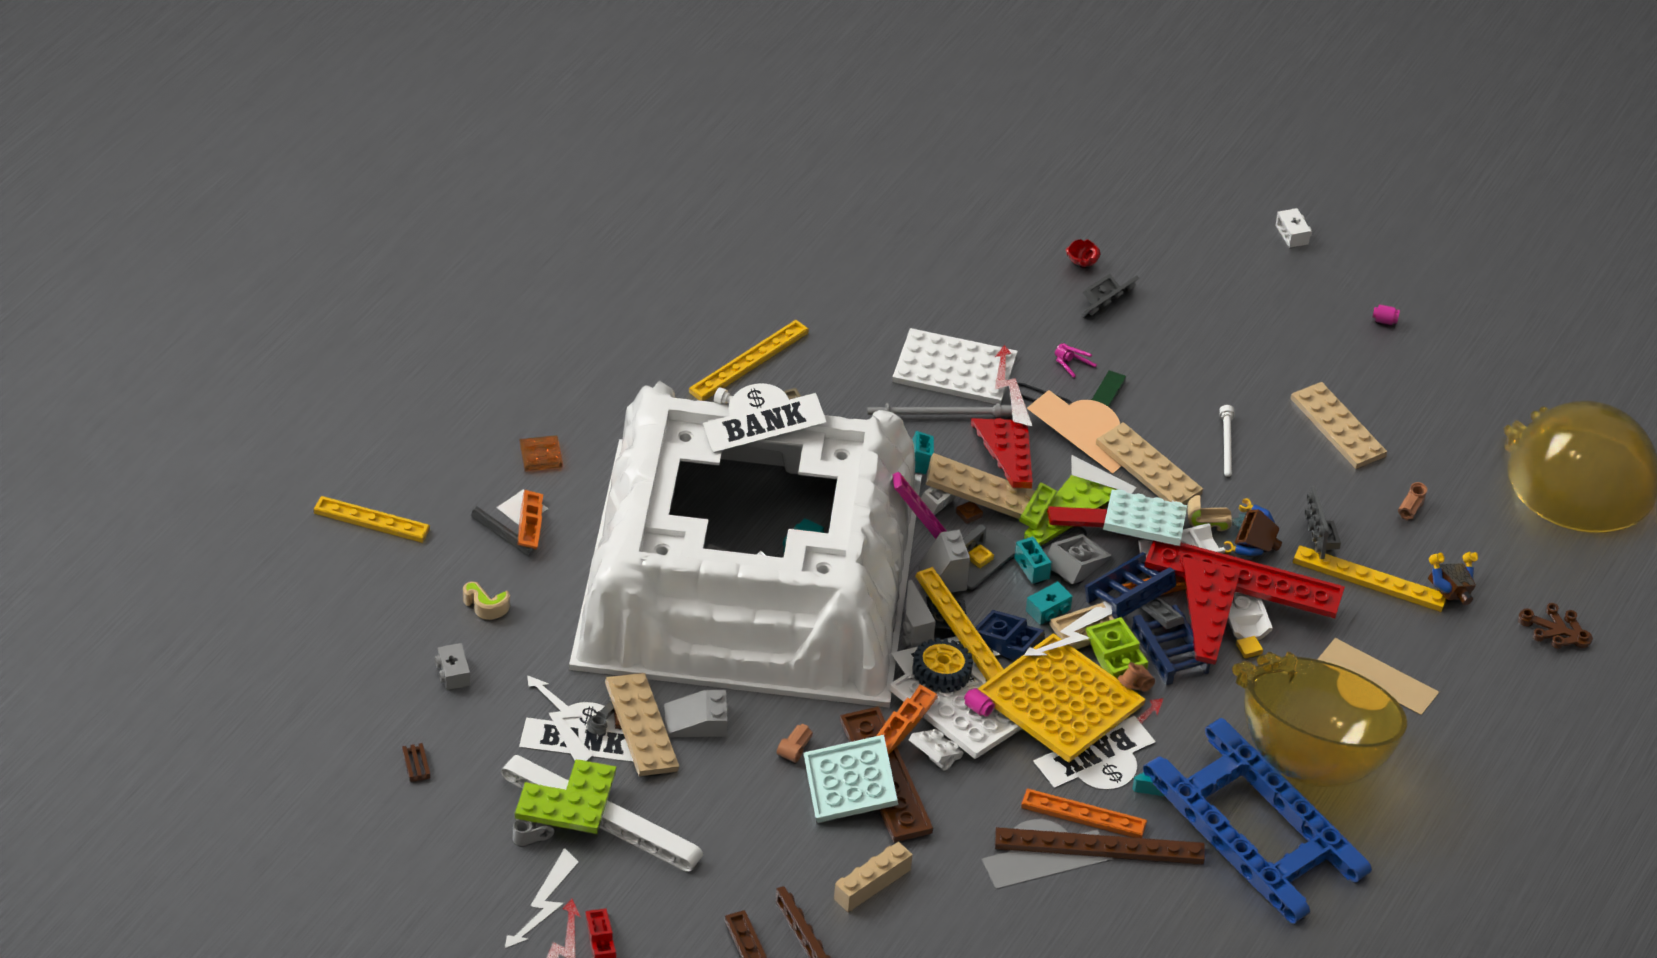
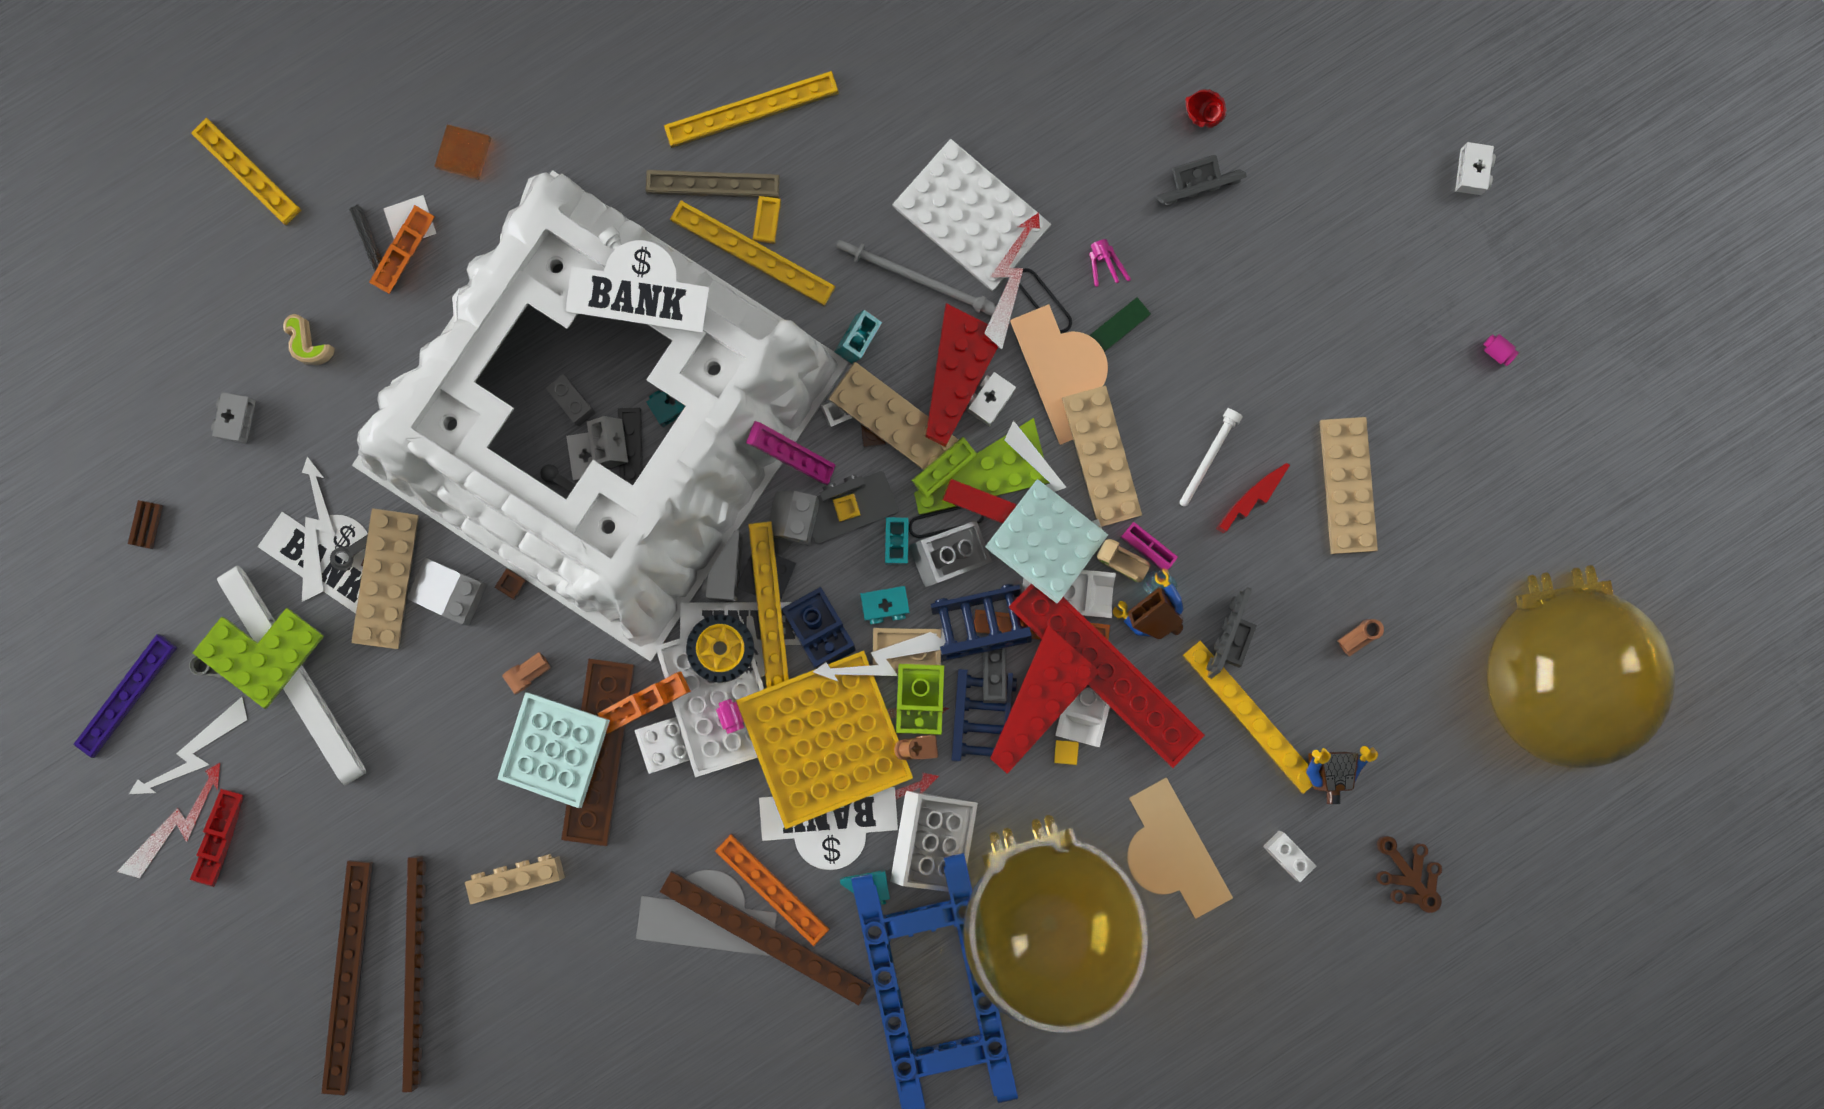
camera: 30 degrees right, 40 degrees up
none -> dark purple tile [73,634,177,758]
none -> reddish brown plate [494,568,527,600]
none -> white slope [890,791,978,892]
none -> white brick [968,372,1016,427]
none -> dark pink piece [1120,522,1178,572]
none -> red slope [1216,463,1290,533]
none -> white brick [1263,831,1316,882]

